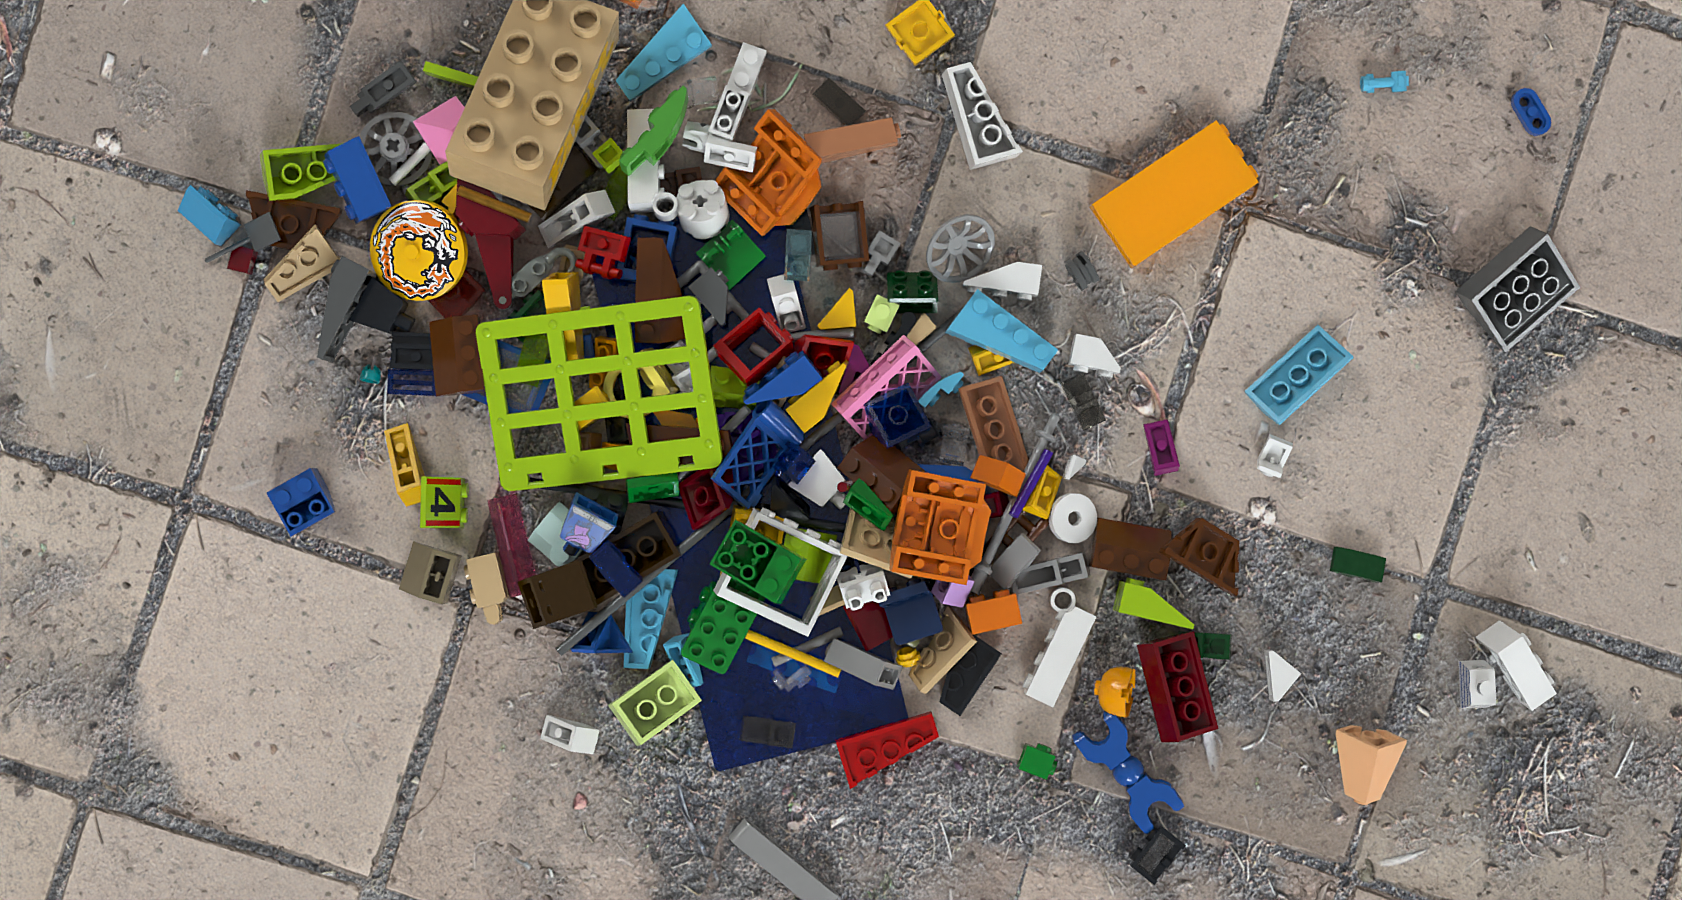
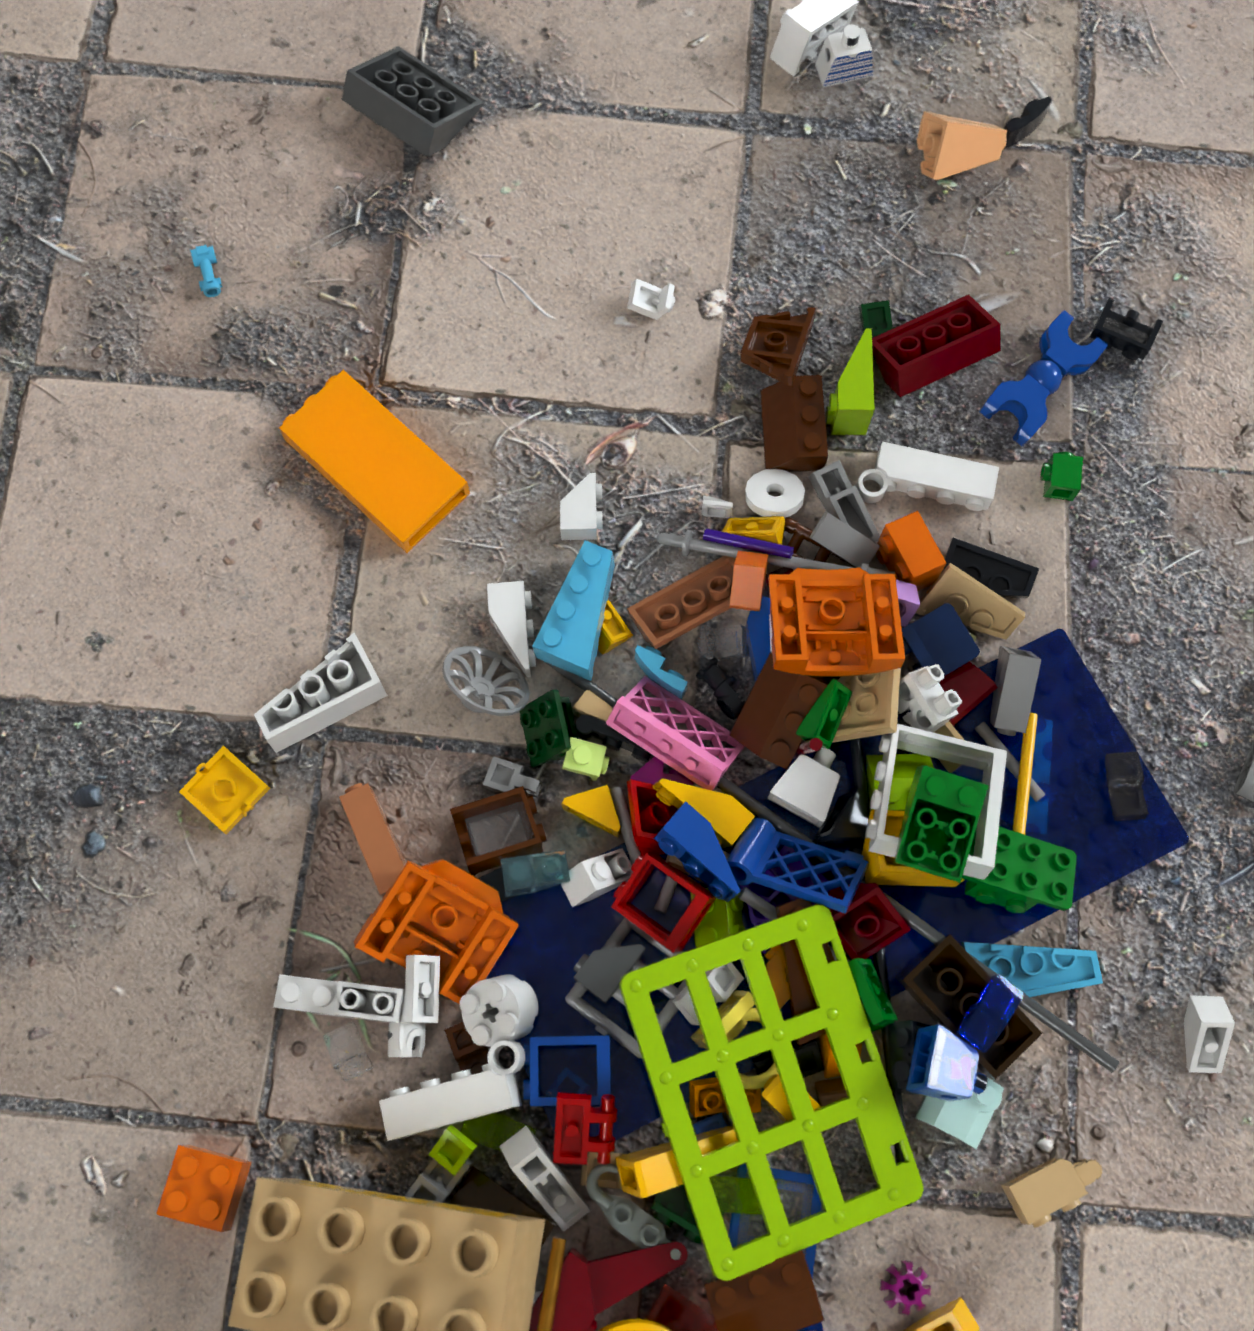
camera: 110 degrees left, 15 degrees down
dark tan slope [399,541,462,605] -> none
lime slope [420,476,469,528] -> none
clear pink slope [487,493,536,597] -> none
dark brown slope [517,559,597,629] -> none
blue slope [571,612,633,653] -> none
yellowish green slope [608,660,702,746] -> none
medium azure wing [616,4,712,102] -> none
bright green slope [619,85,689,176] -> none
reddish brown wedge [635,237,685,343] -> none
medium azure slope [663,633,703,687] -> none
green hinge [696,220,766,290] -> none
clear bracket [772,664,812,692] -> none
clear blue brick [773,441,816,485] -> none
clear smoke slope [812,78,866,126] -> none
red wing [835,711,939,789] -> none
clear blue slope [864,383,932,449] -> none
yellow plate [896,646,921,668] -> none
clear smoke slope [1060,373,1106,431] -> none
dark grey wheel [1064,251,1099,291] -> none
light orange cylinder [1094,667,1136,718] -> none
magenta slope [1143,419,1180,476] -> none
medium azure slope [1244,325,1353,425] -> none
white slope [1264,649,1301,702] -> none
dark green slope [1330,547,1386,583] -> none
blue plate [1511,88,1551,136] -> none
none -> magenta piece [880,1260,931,1315]
none -> black slope [1004,96,1052,149]

